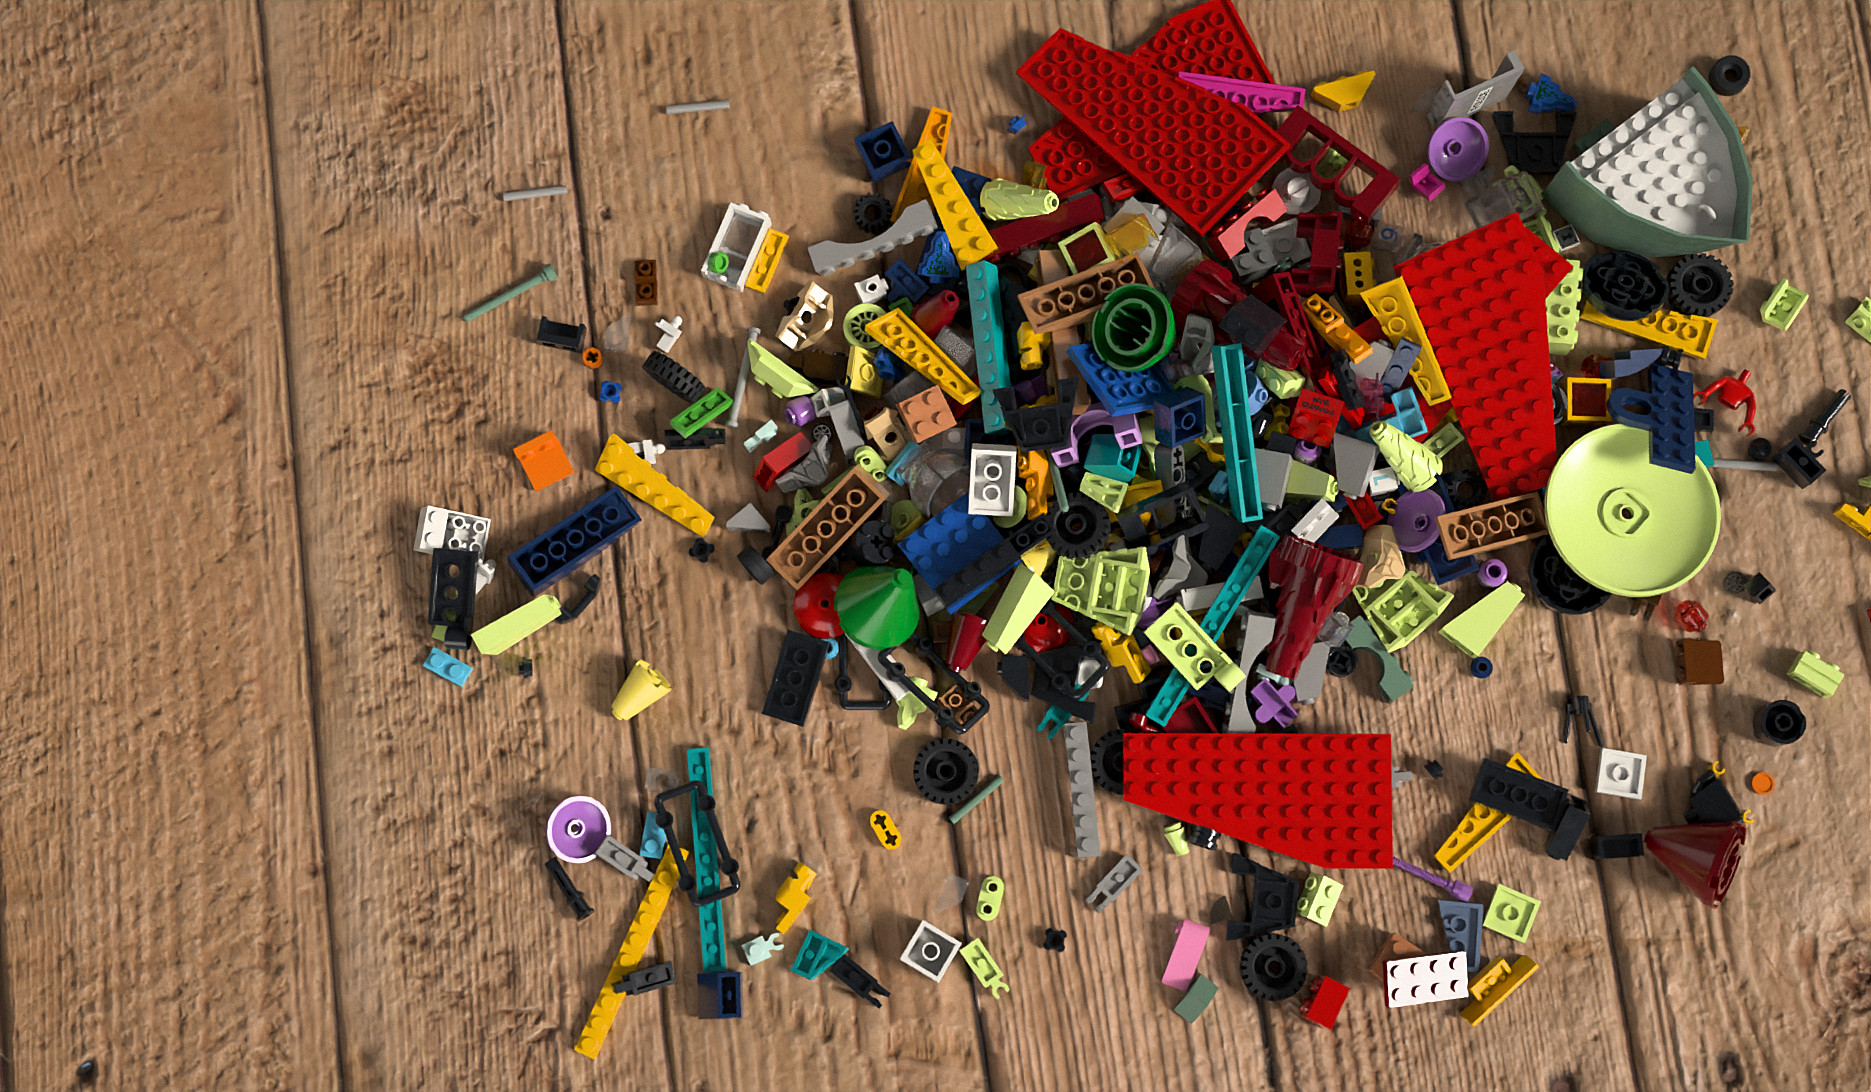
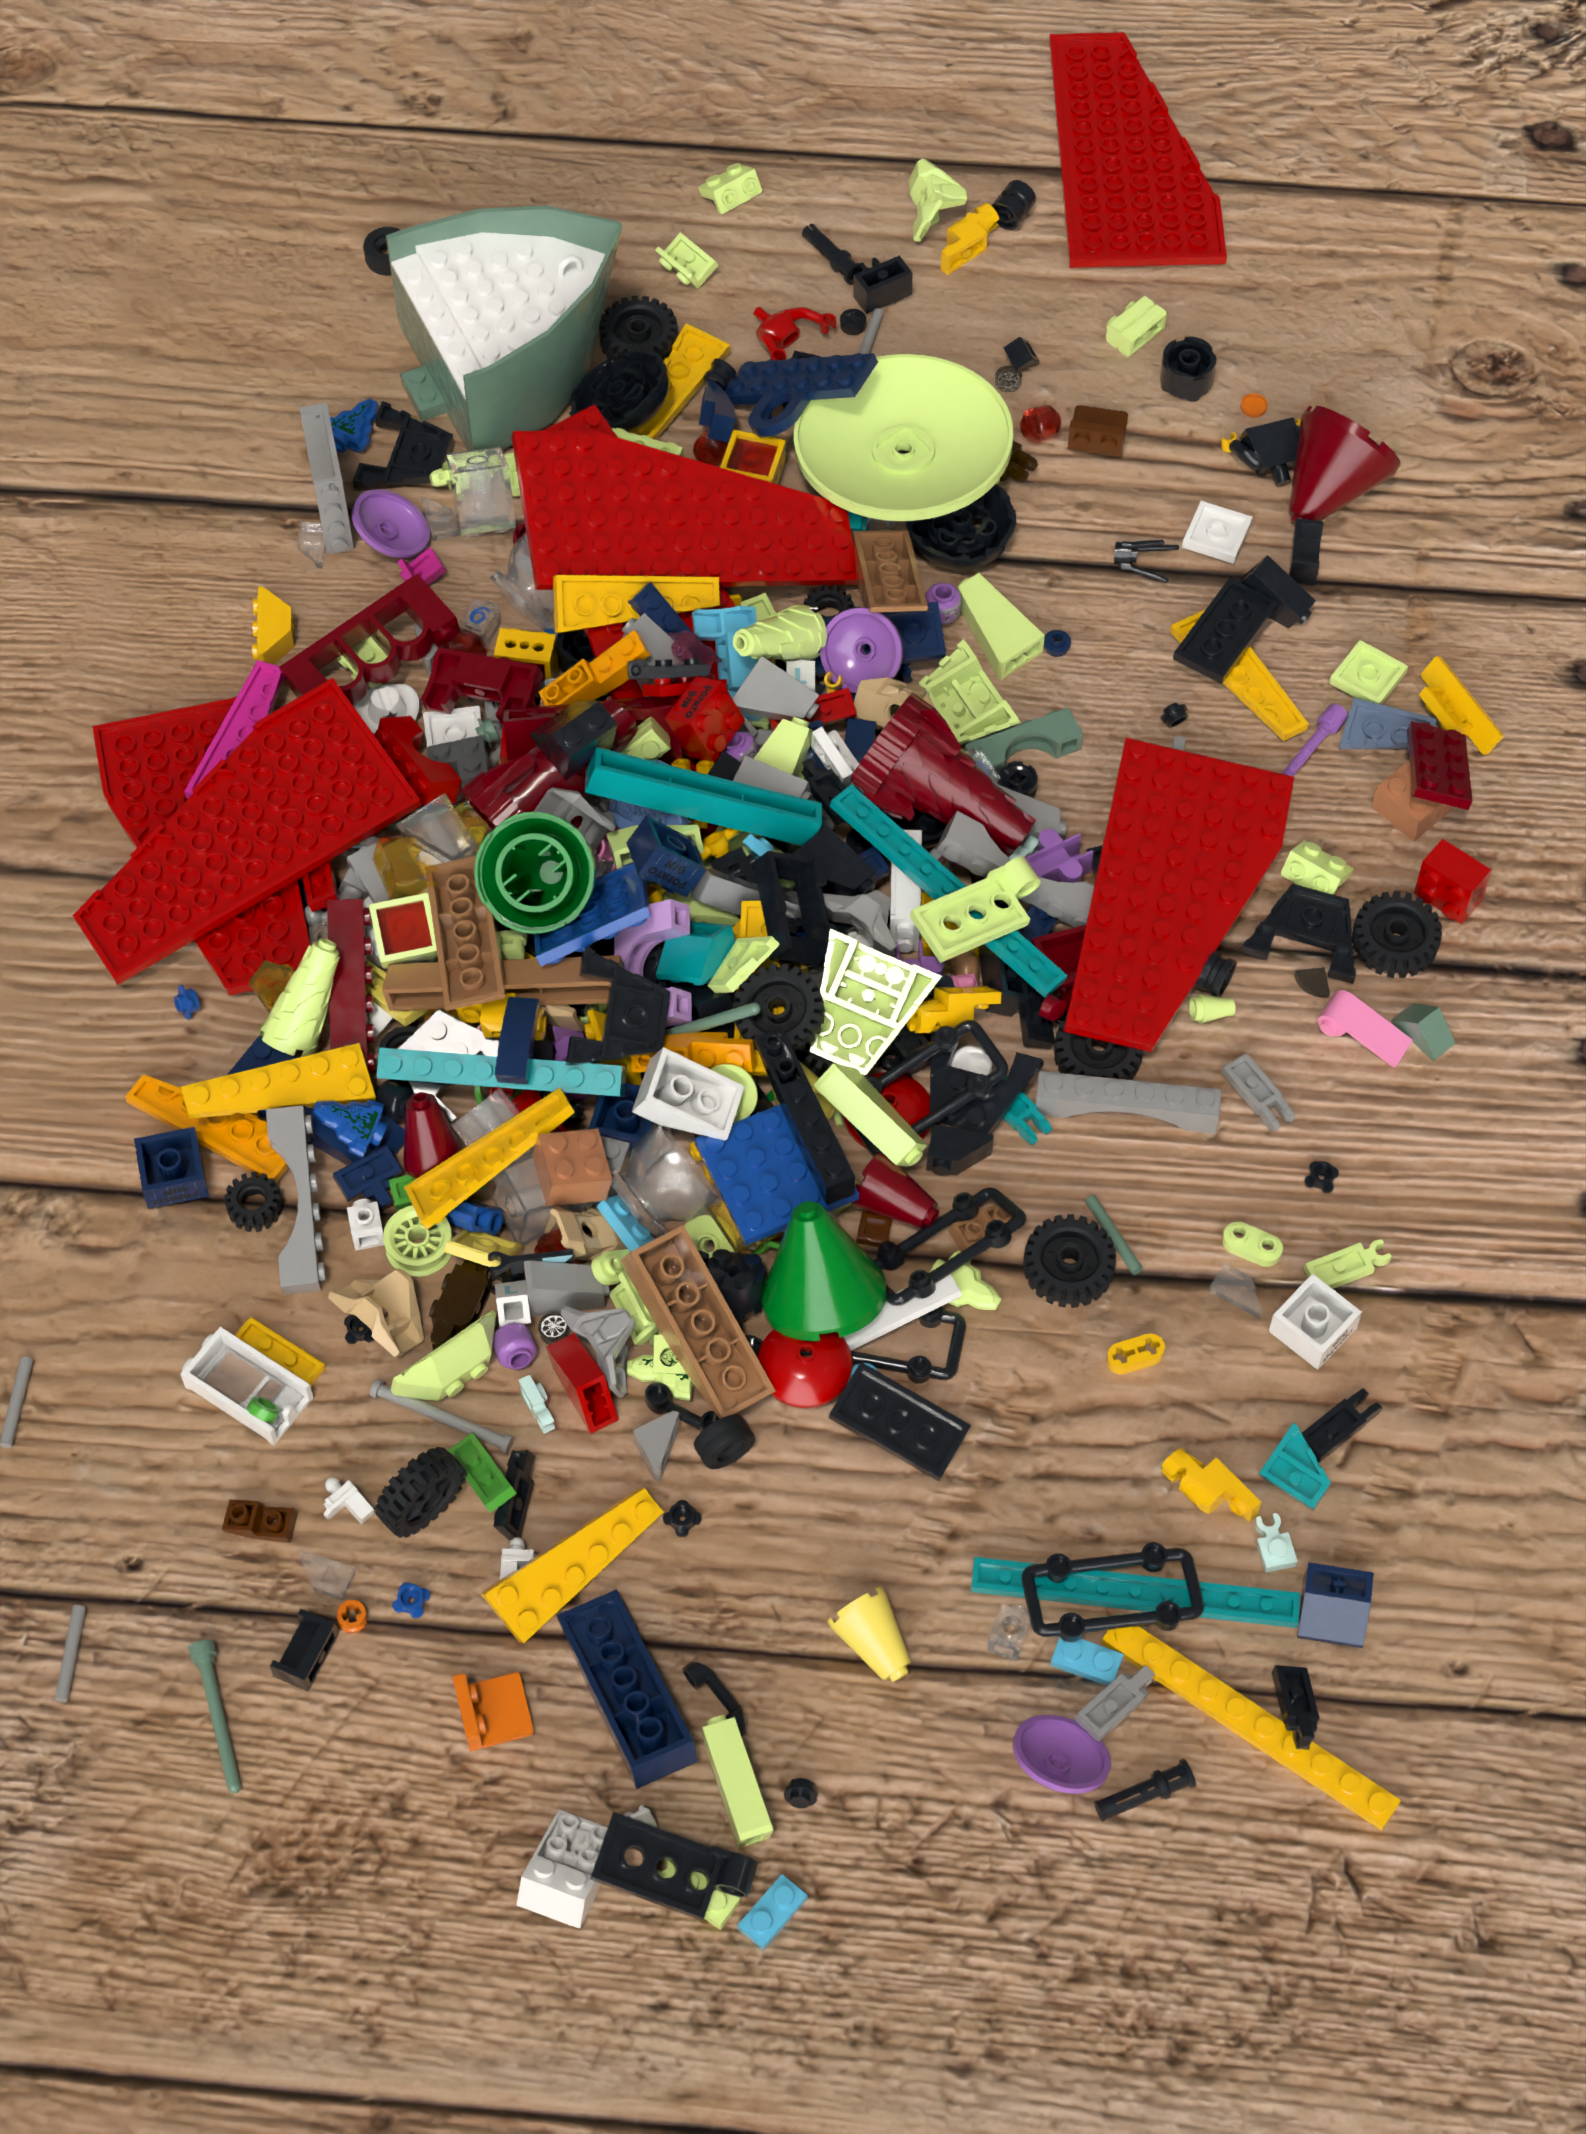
camera: 80 degrees left, 20 degrees down
none -> dark blue slope [495,997,540,1084]

